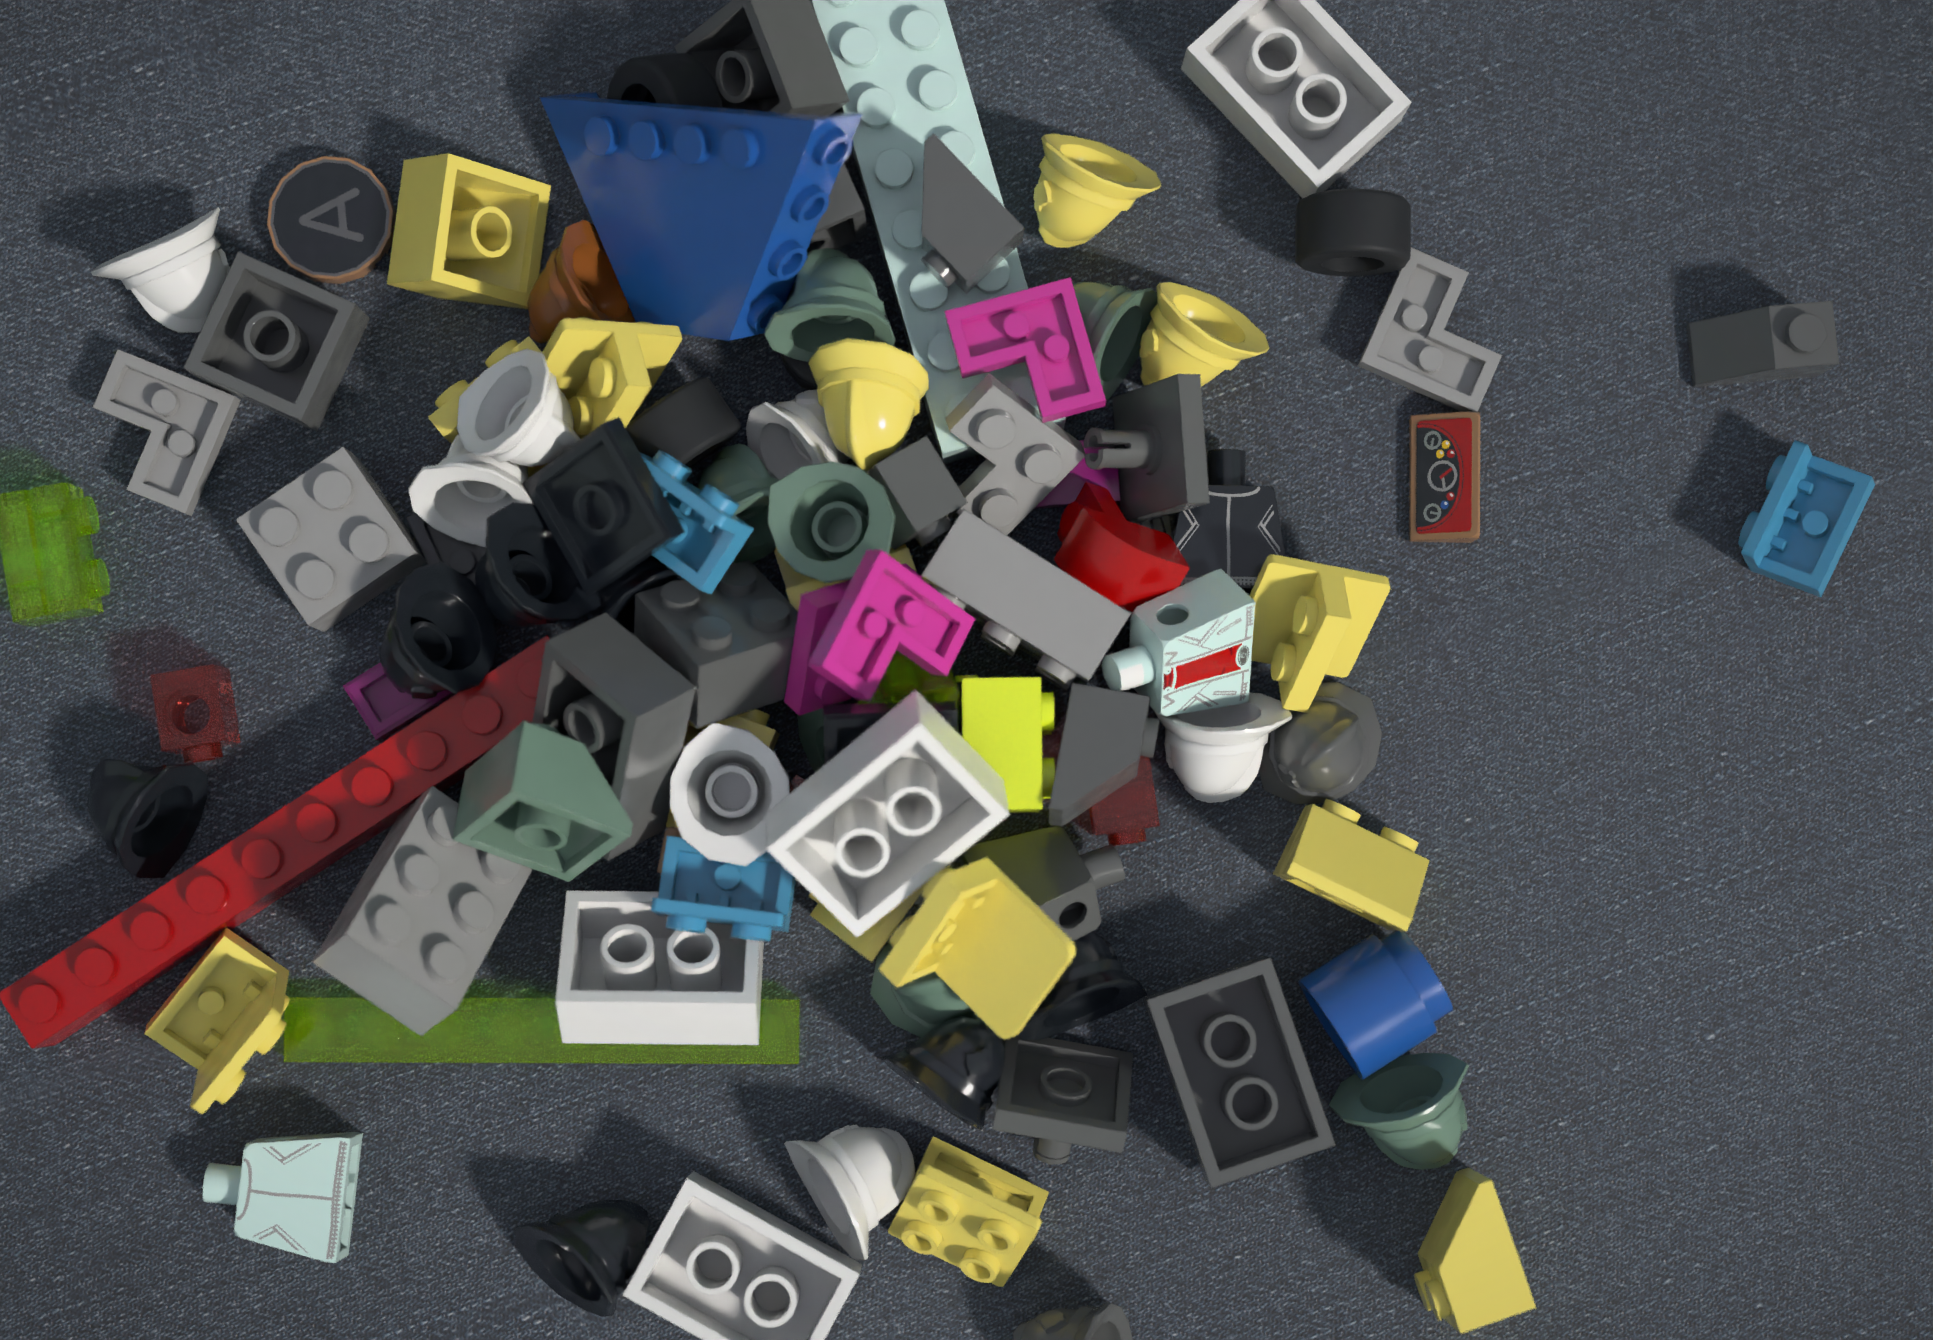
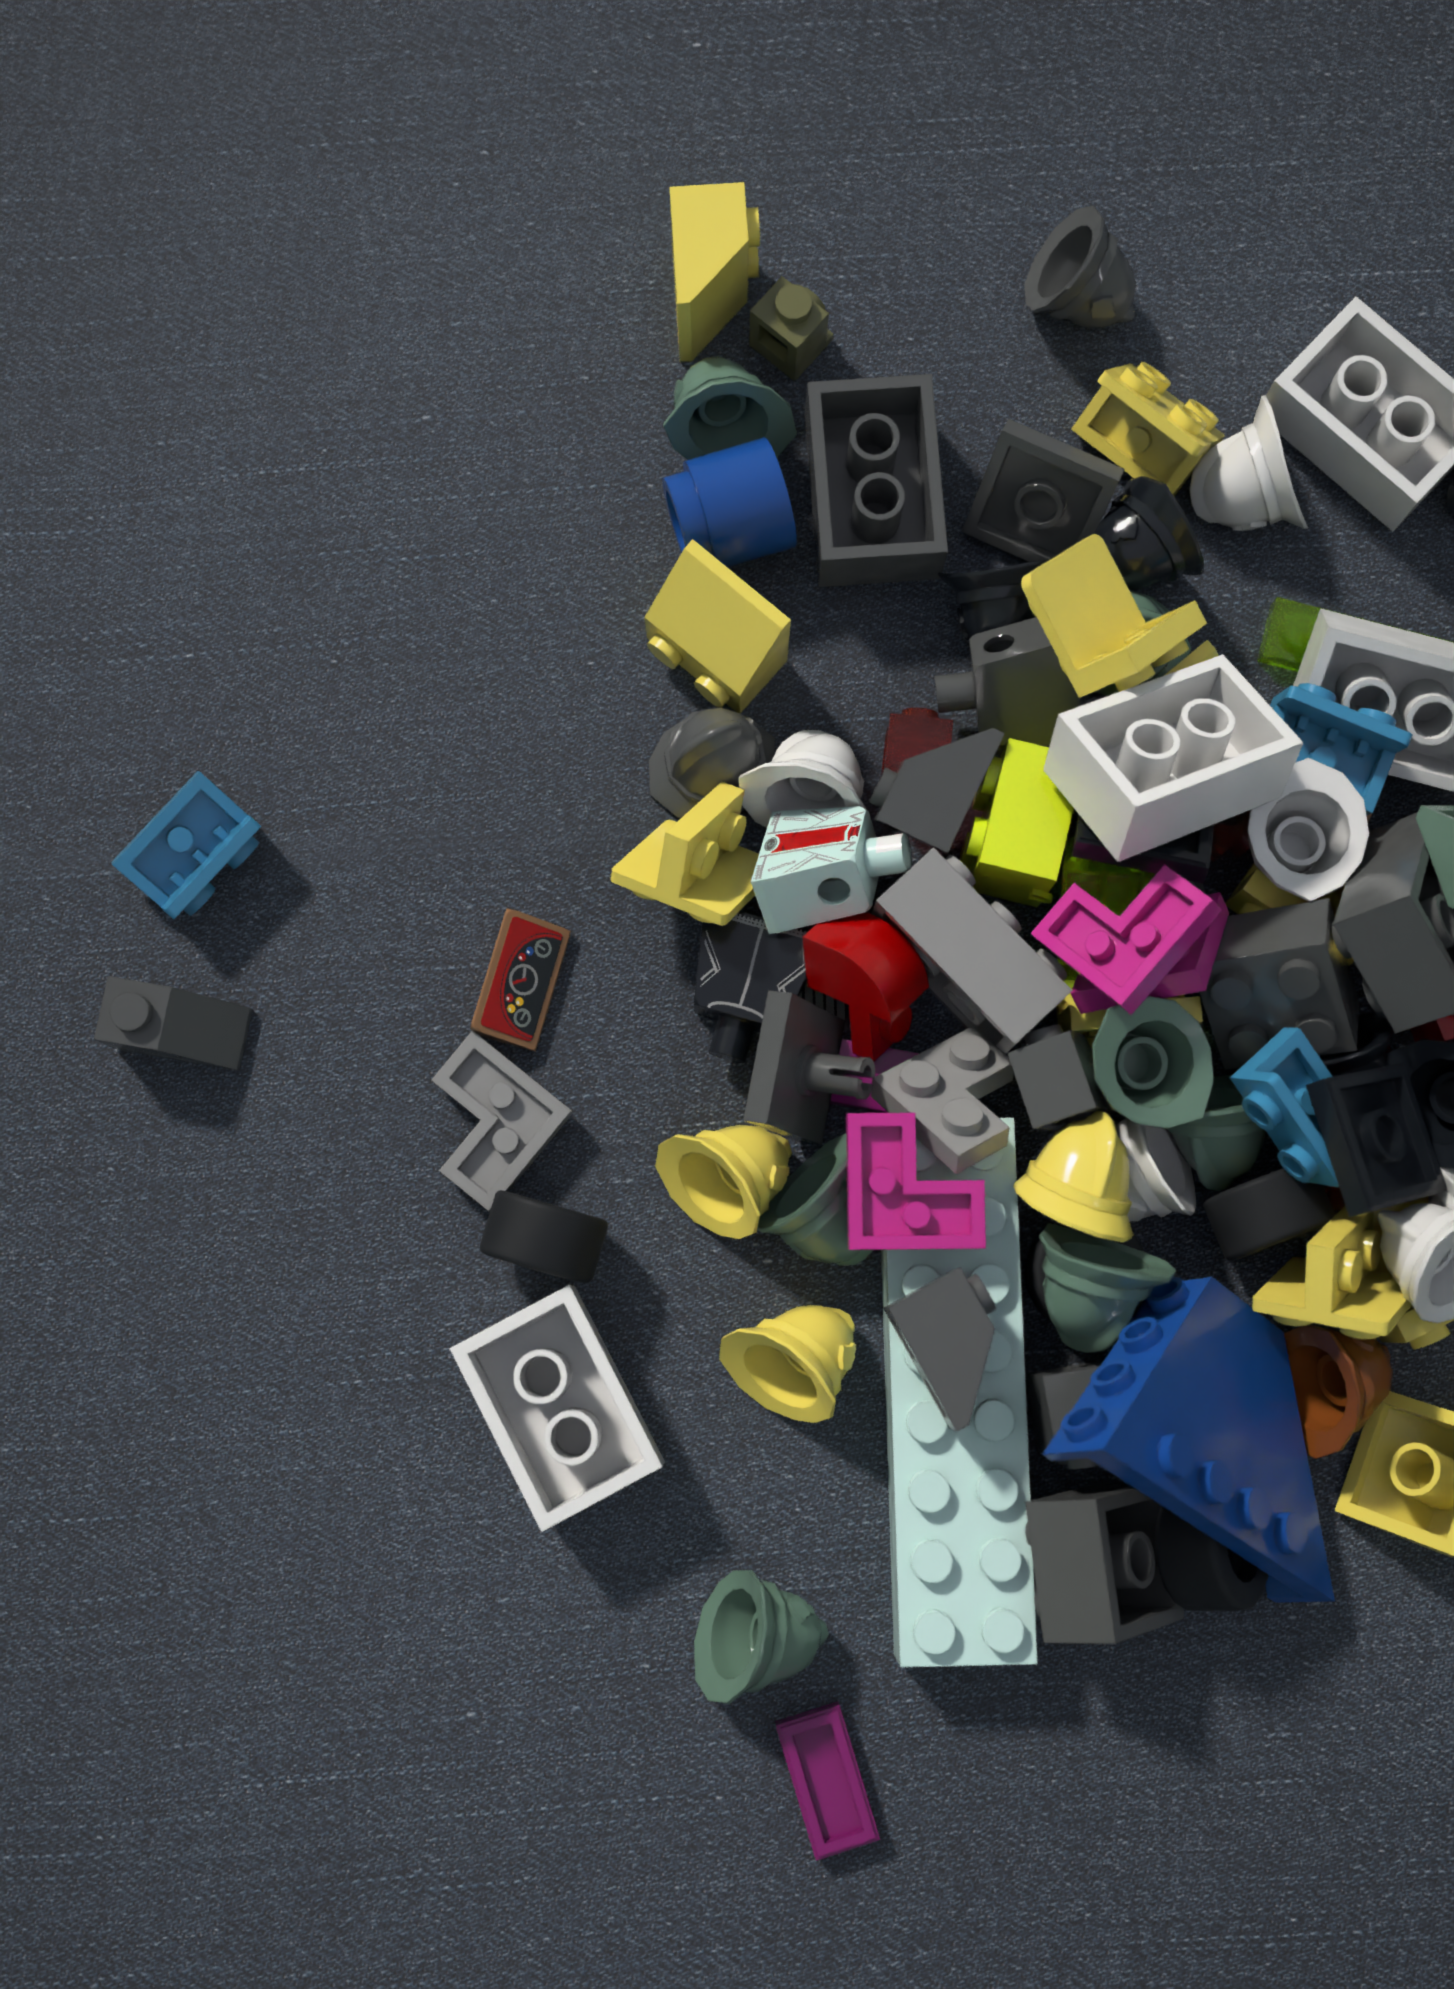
camera: 160 degrees left, 5 degrees down
none -> olive brick [749,276,834,382]

